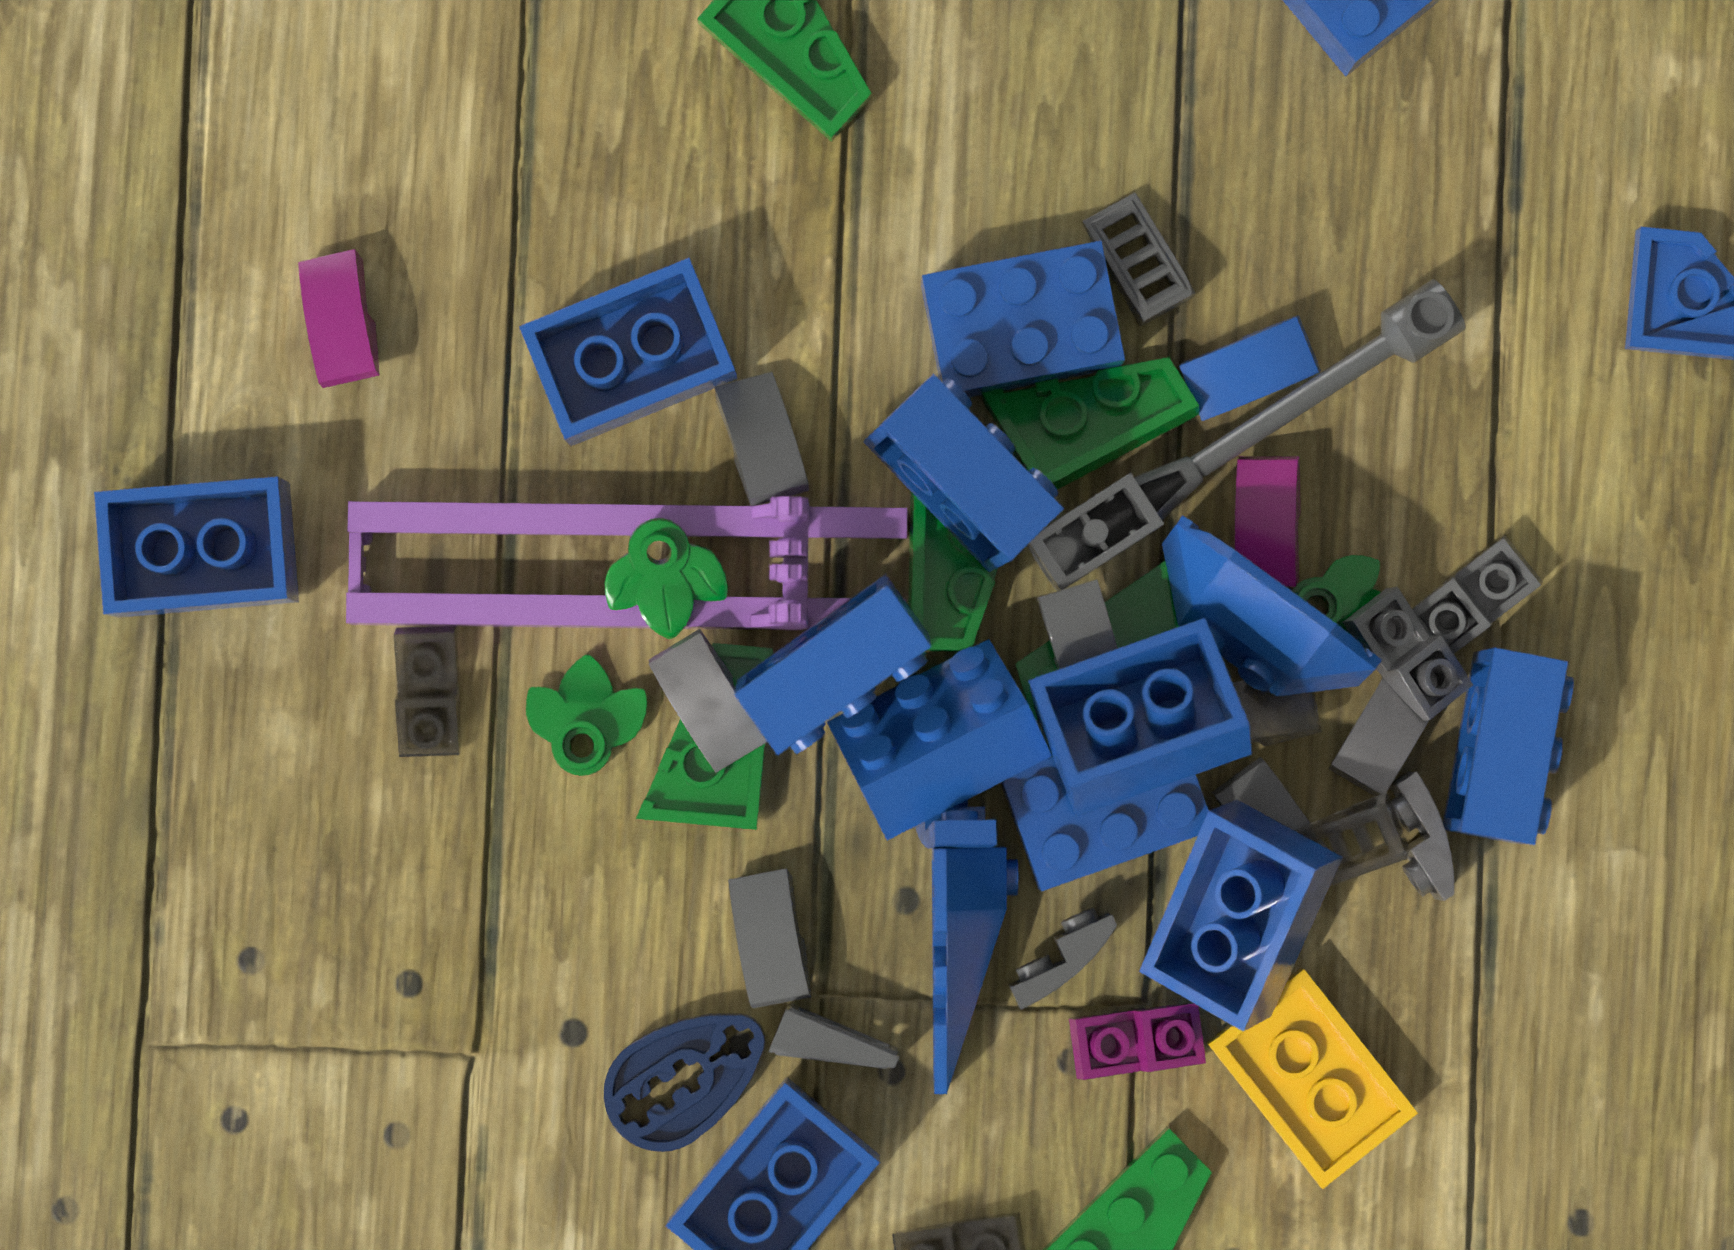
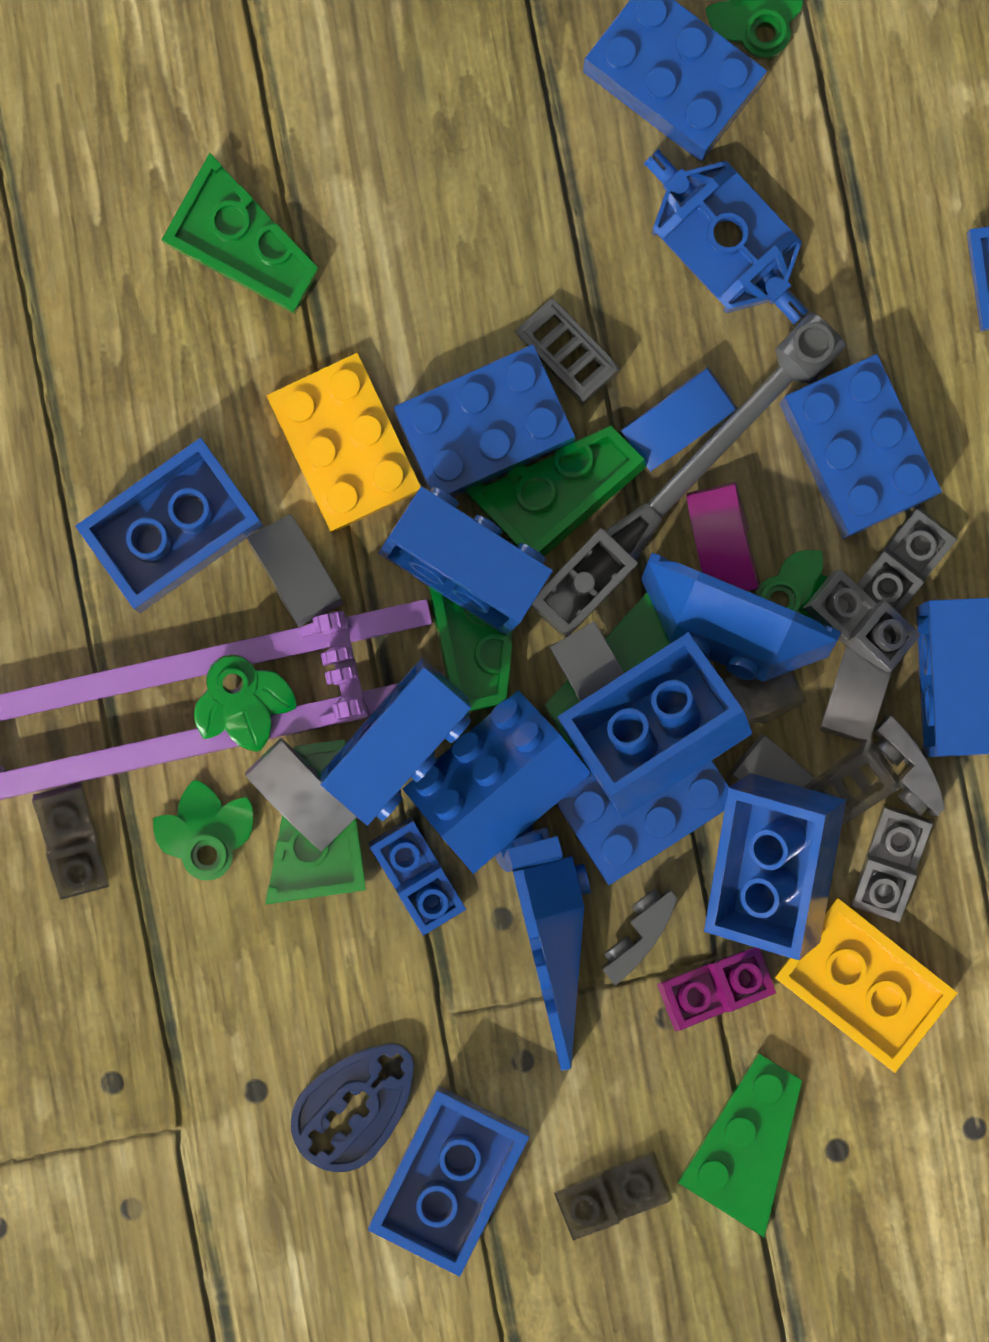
camera: 15 degrees left, 0 degrees up
dark grey slope [728,868,812,1008] -> none
dark grey slope [768,1004,899,1069] -> none
none -> yellow plate [266,353,421,533]
none -> blue slope [368,817,466,936]
none -> blue plate [643,150,810,325]
none -> blue brick [779,354,942,540]
none -> flat silver slope [851,804,933,922]

